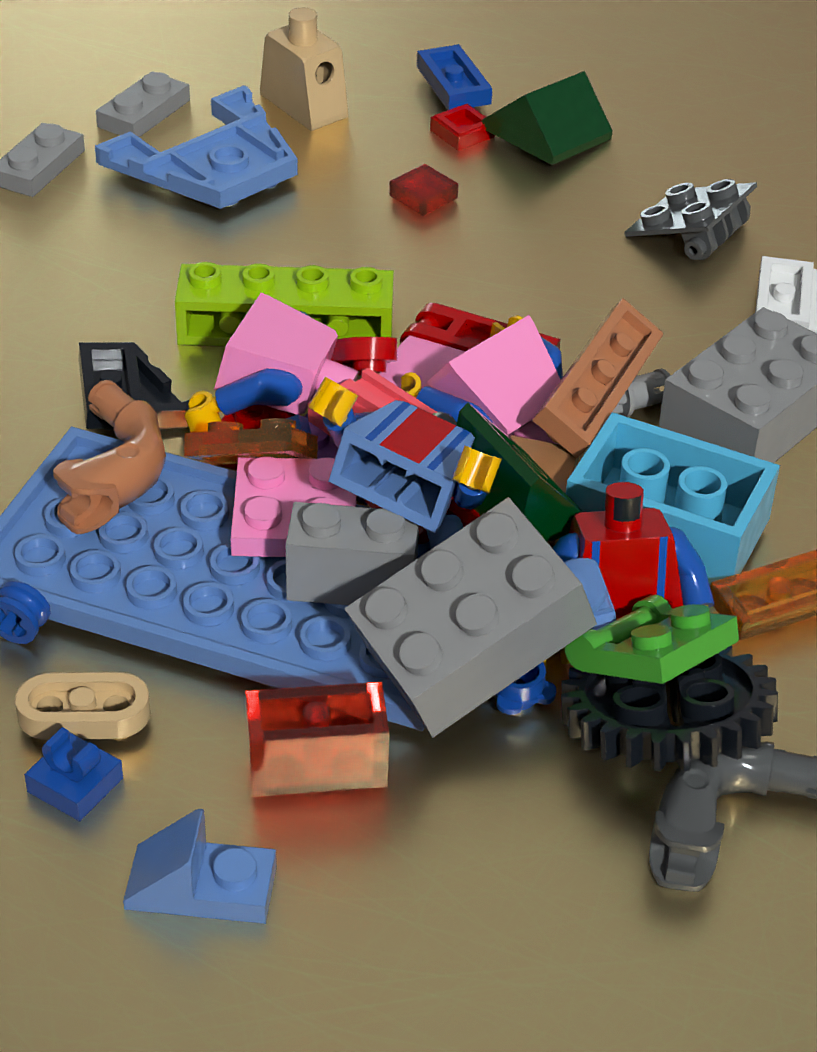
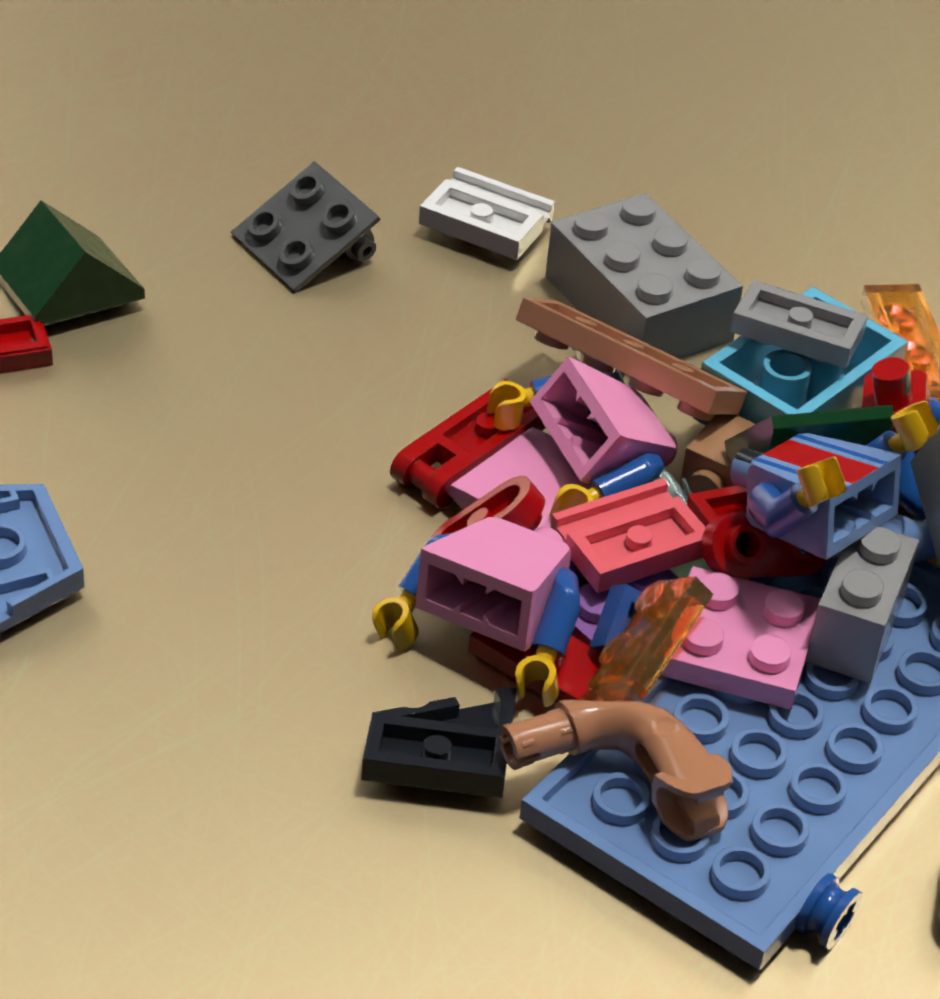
camera: 75 degrees left, 0 degrees up
lime brick [175,262,394,346] -> none
clear red tile [389,164,459,216] -> none
none -> light grey plate [730,280,868,369]

